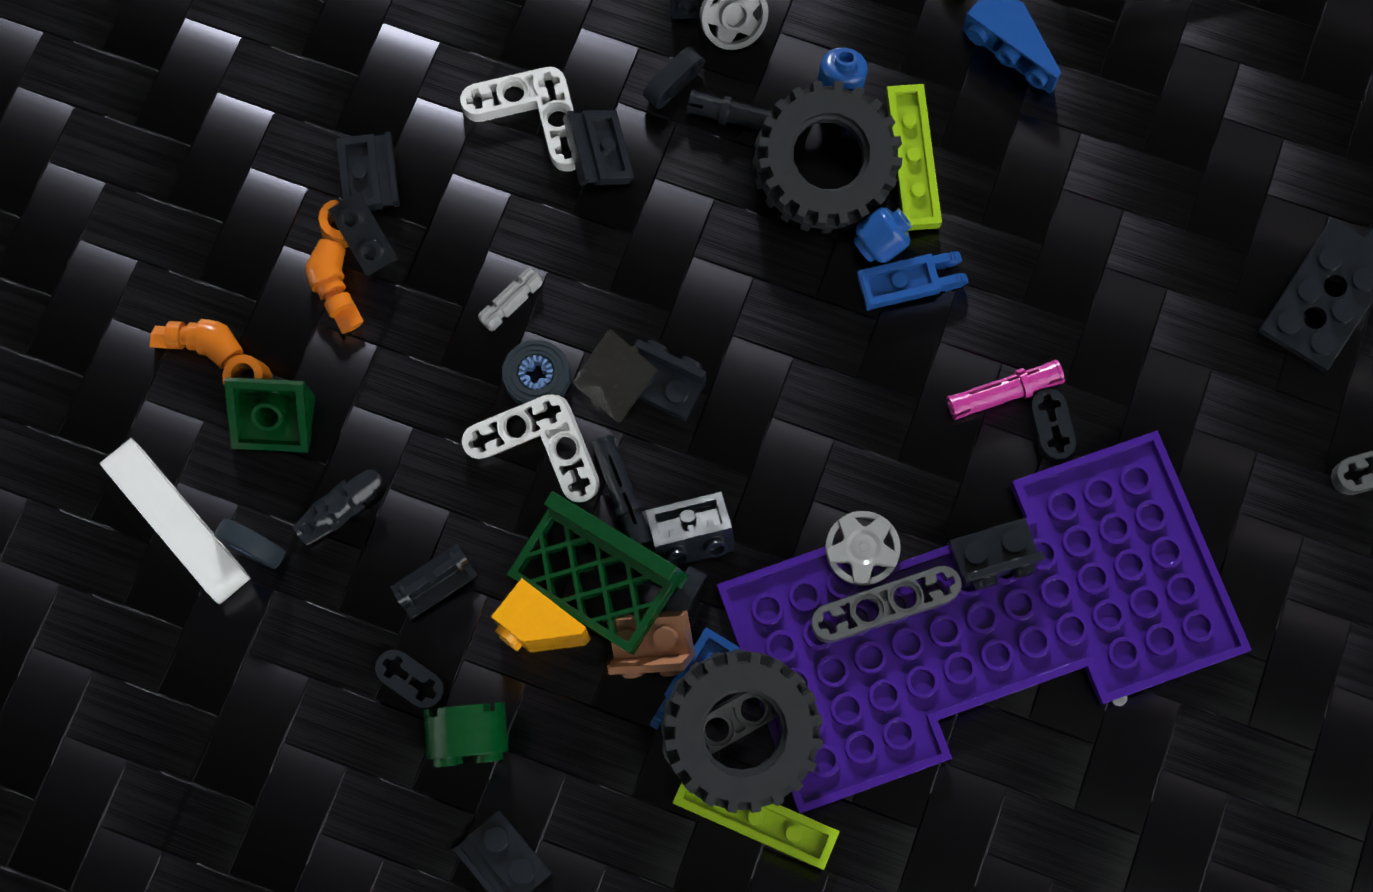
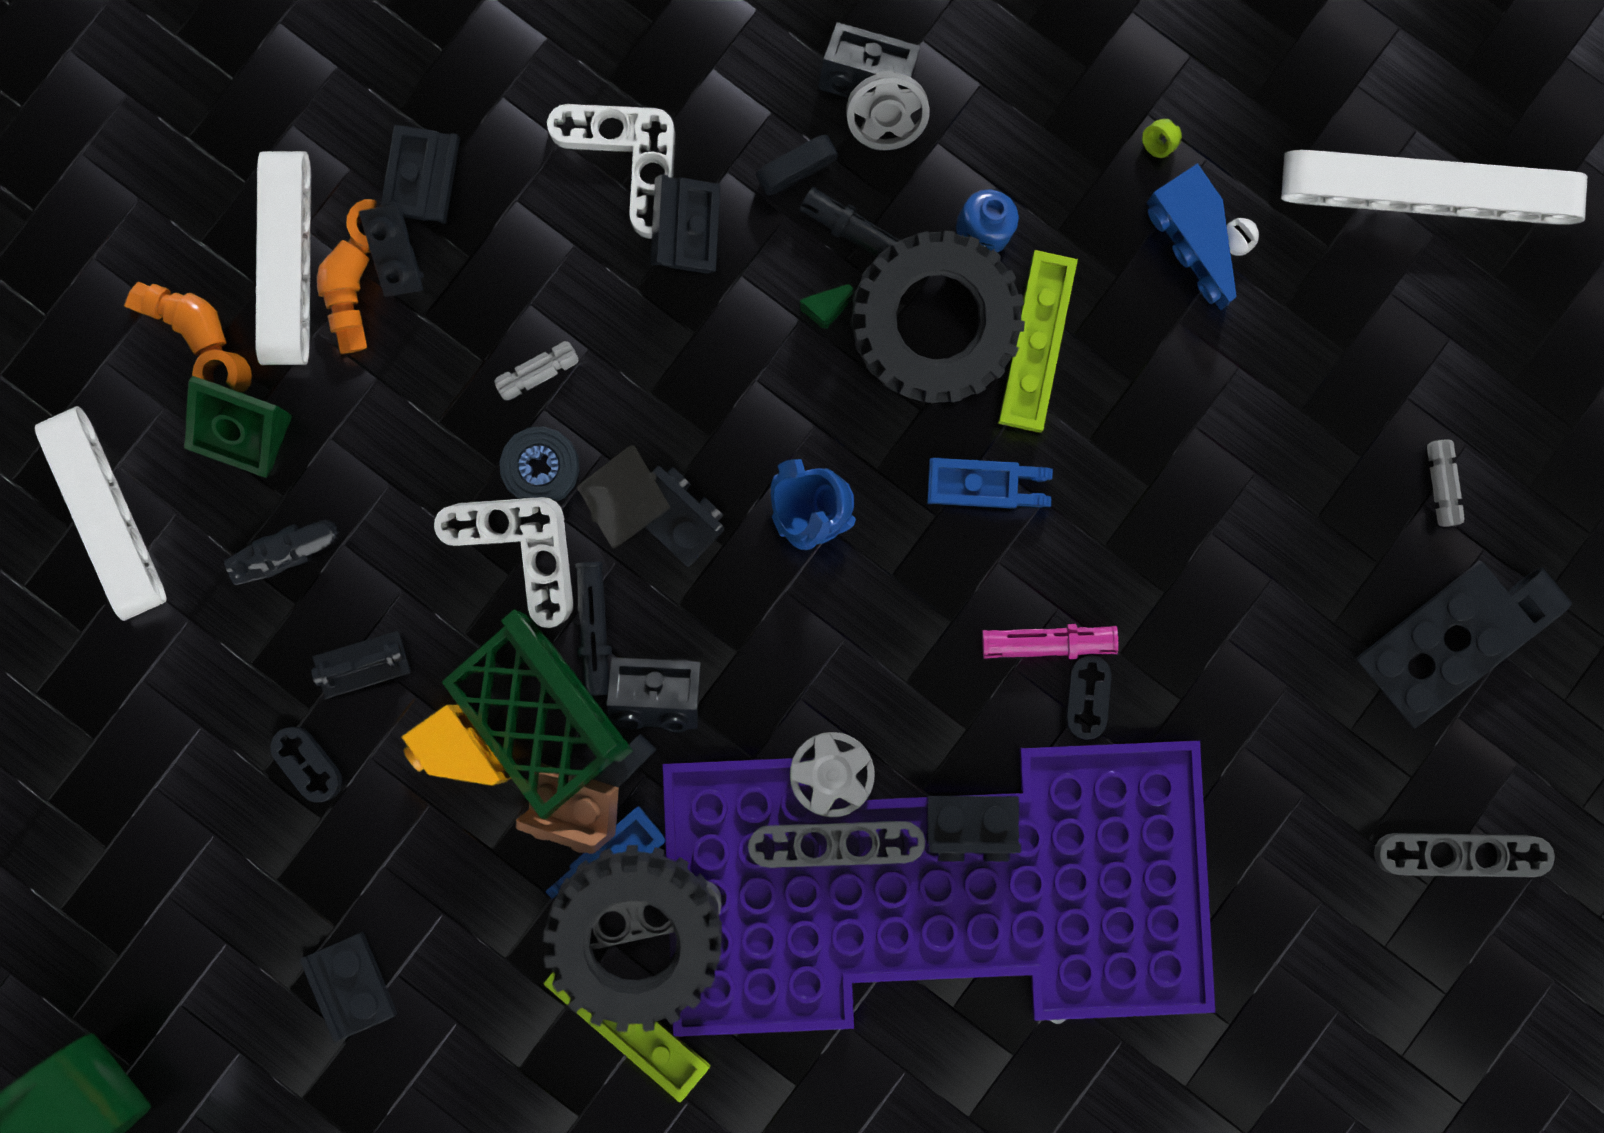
camera: 15 degrees right, 10 degrees up
black bush [214,518,286,569] -> none
dark green brick [423,702,509,767] -> none
blue head [853,206,912,263] -> none
none -> white beam [256,151,311,365]
none -> blue helmet [770,459,856,550]
none -> dark green slope [800,284,854,330]
none -> white hinge [1227,218,1259,255]
none -> light grey axle [1427,439,1465,527]

